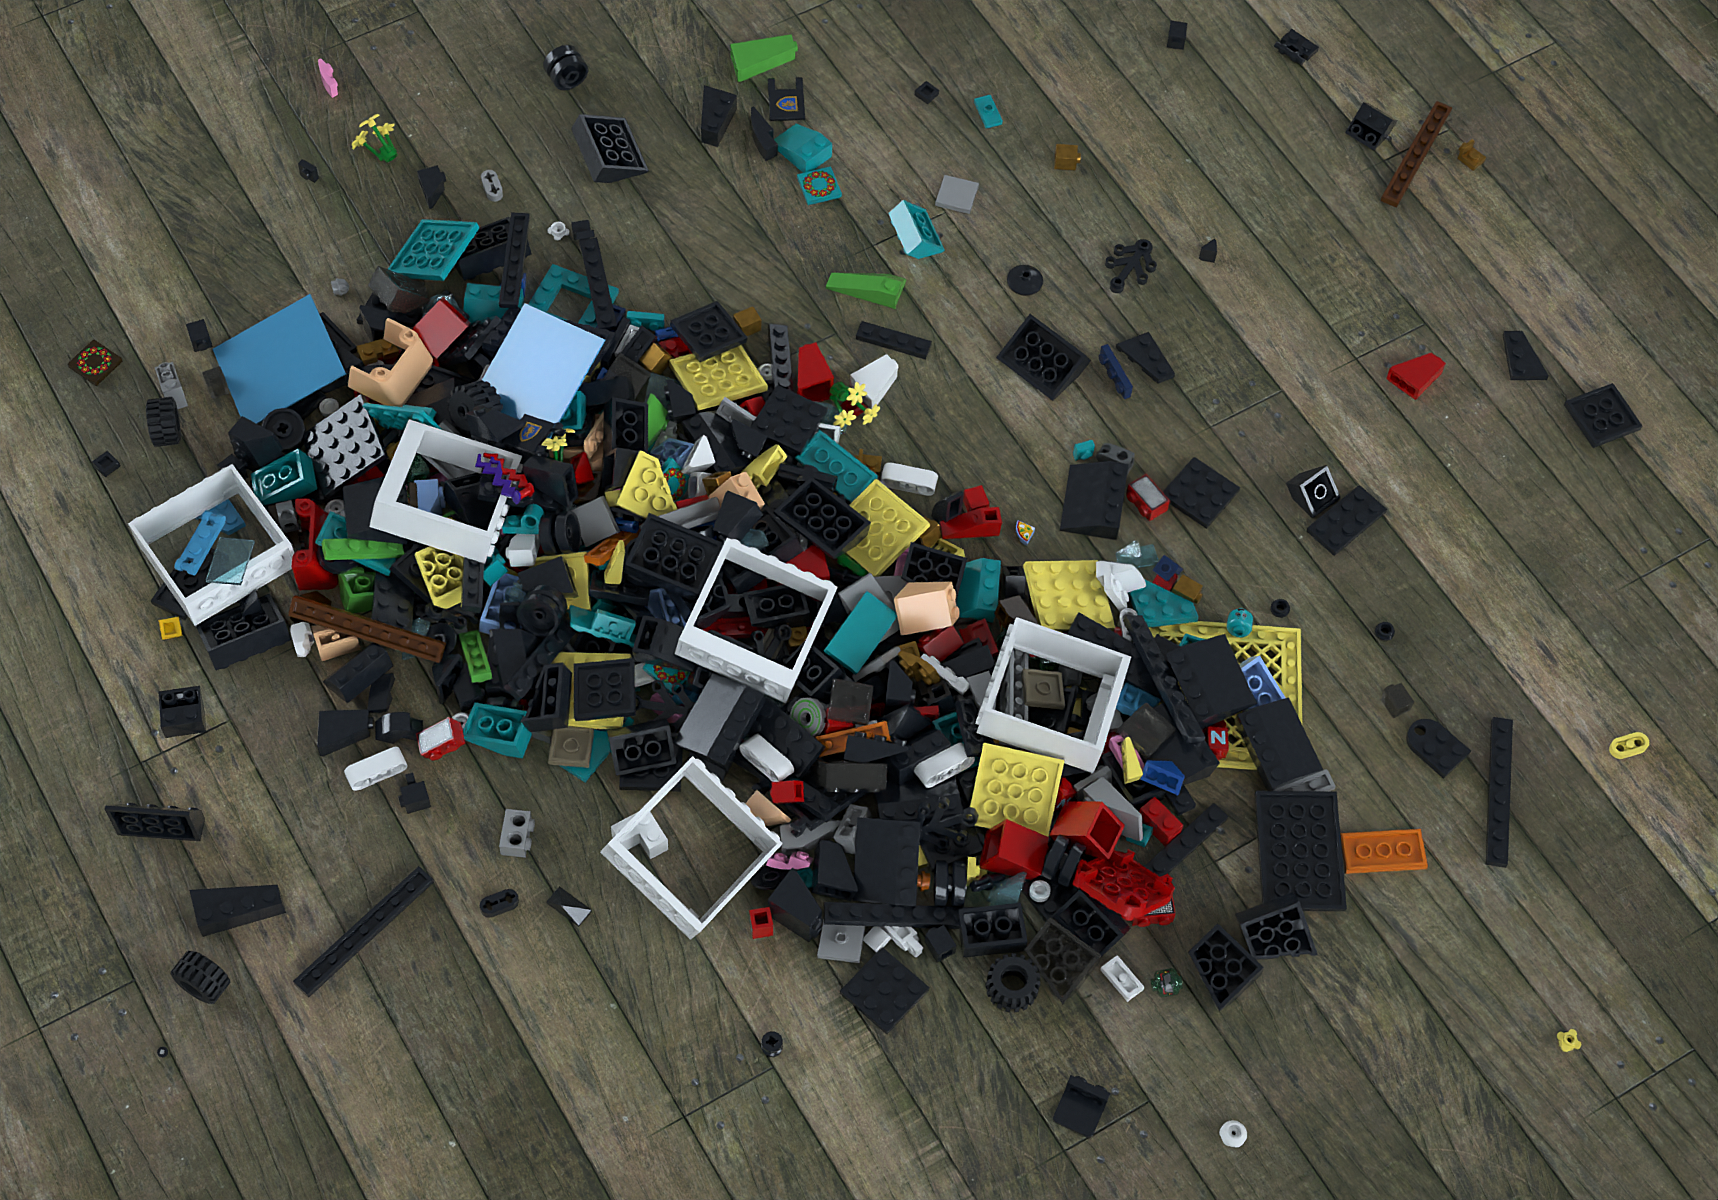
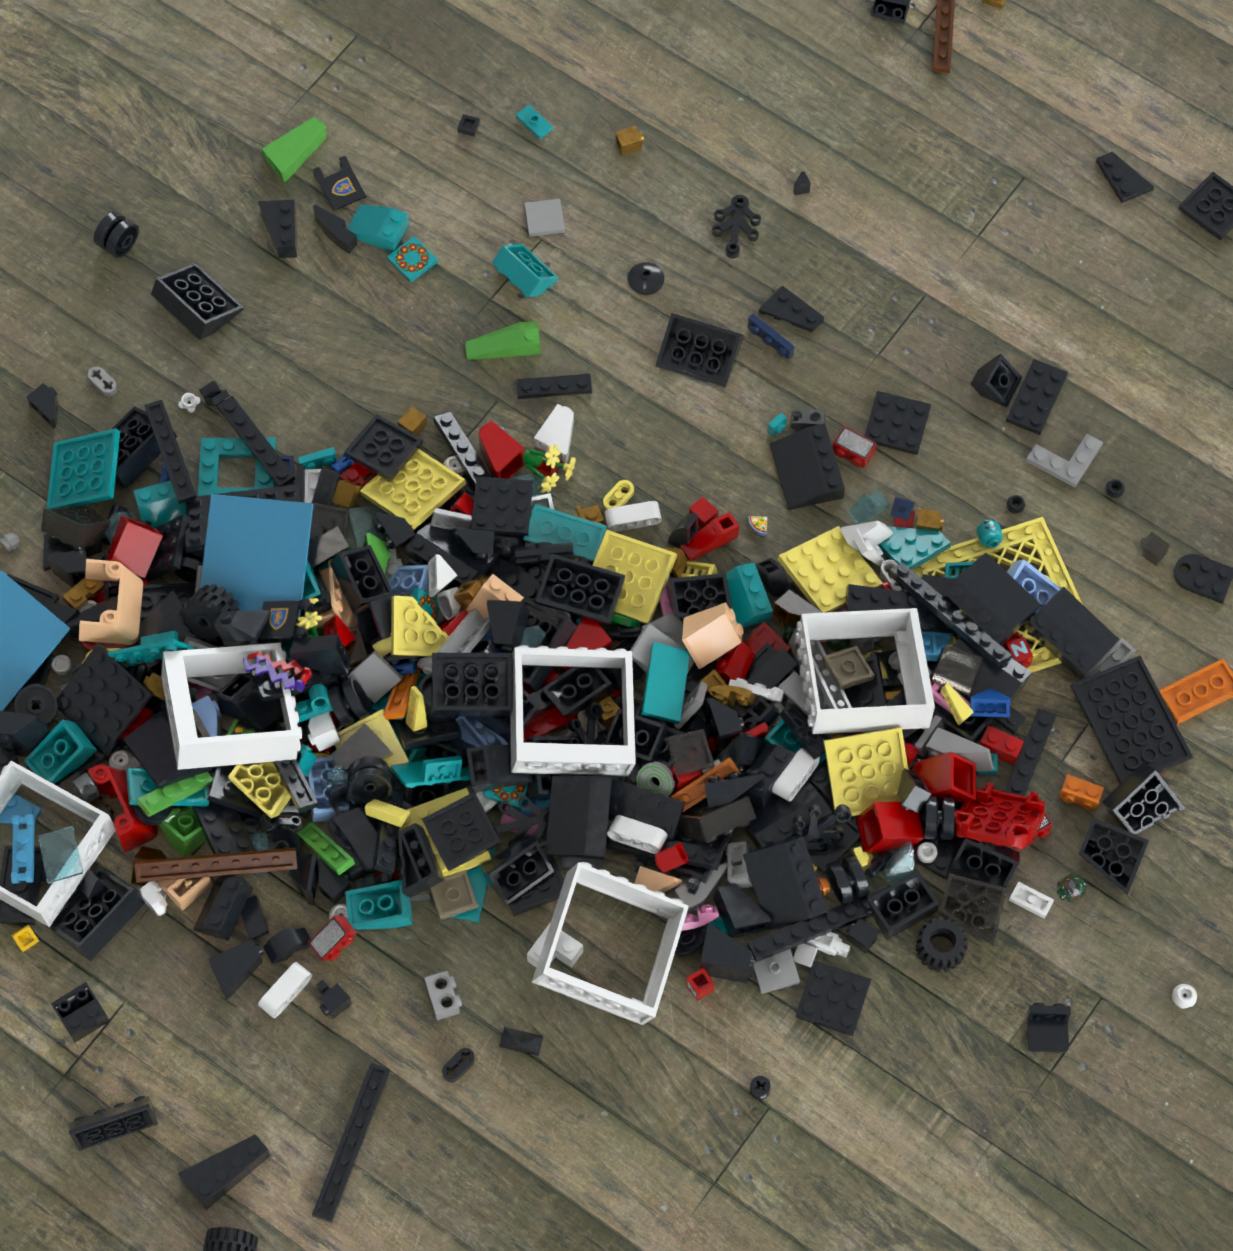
camera: 20 degrees left, 5 degrees up
light yellow slope [741,444,787,490] -> none
red slope [1386,353,1446,400] -> none
none -> light yellow slope [365,799,410,827]
none -> light yellow plate [603,480,634,510]
none -> slope [897,768,931,813]
none -> light grey plate [1026,434,1103,488]
none -> orange bracket [1059,774,1104,810]

